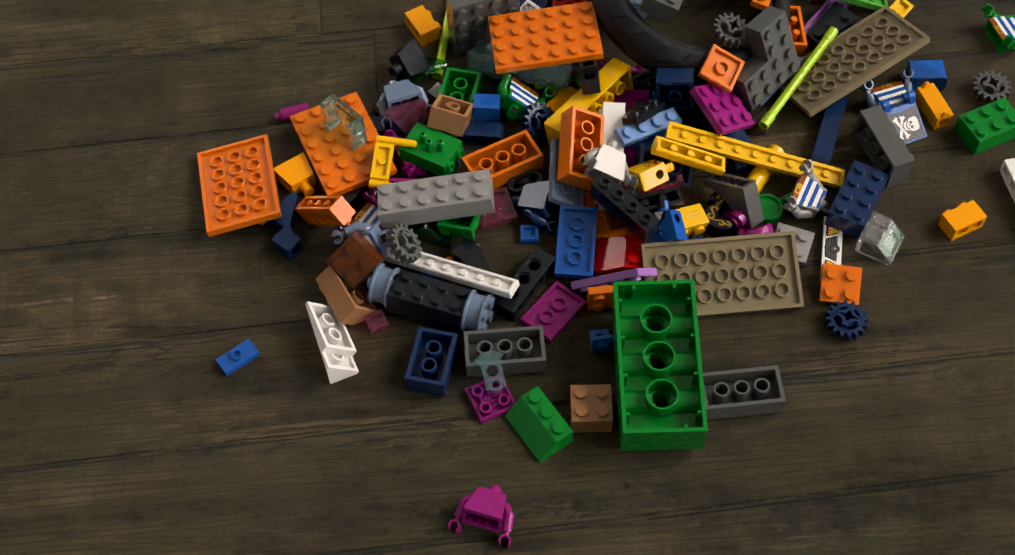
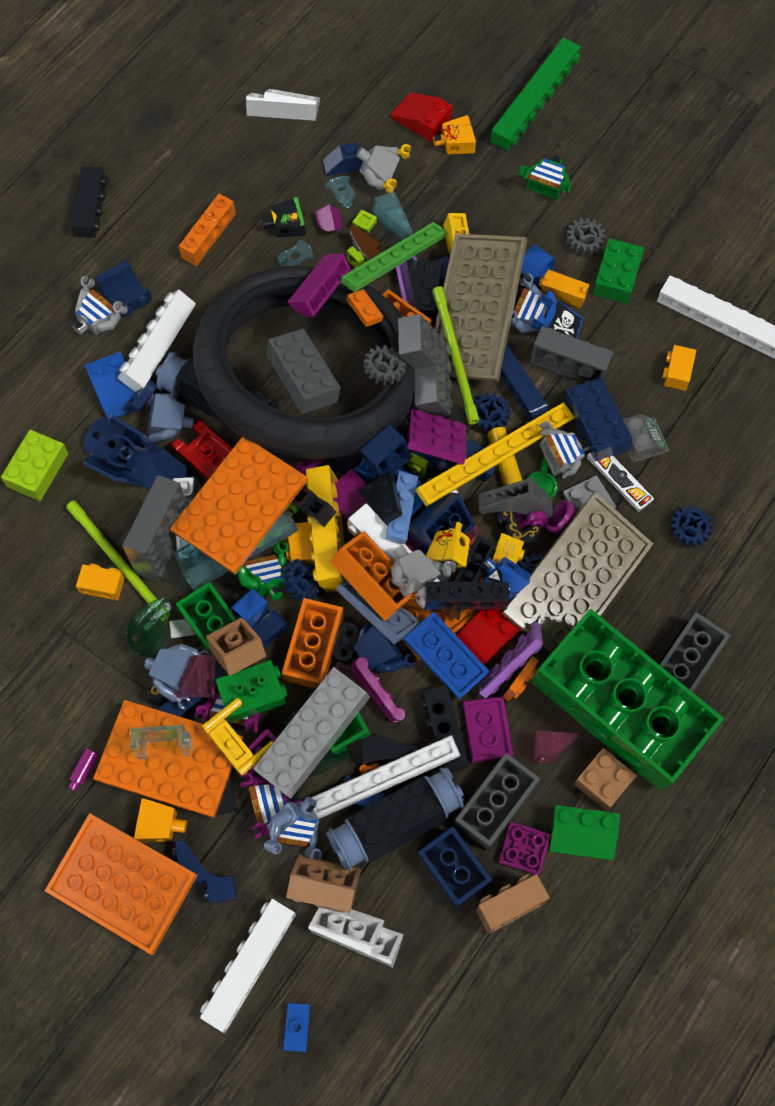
camera: 50 degrees left, 10 degrees up
orange brick [295,196,356,226] -> none
reddish brown piece [326,230,384,288] -> none
clear pink plate [364,309,390,335] -> none
dark grey gear [385,223,423,265] -> none
black torso [388,38,431,80] -> none
magenta torso [448,485,514,548] -> none
clear light blue piece [474,351,506,393] -> none
blue tile [520,225,539,244] -> none
blue bracket [589,329,613,353] -> none
yellow brick [651,136,725,176] -> none
orange tile [697,44,745,94] -> none
orange plate [819,263,862,307] -> none
none -> white brick [200,899,296,1033]
none -> magenta plate [351,658,405,722]
none -> lime plate [407,452,428,475]
none -> dark blue gear [473,392,511,432]
none -> medium nougat brick [476,874,550,935]
none -> clear pink slope [533,731,578,764]

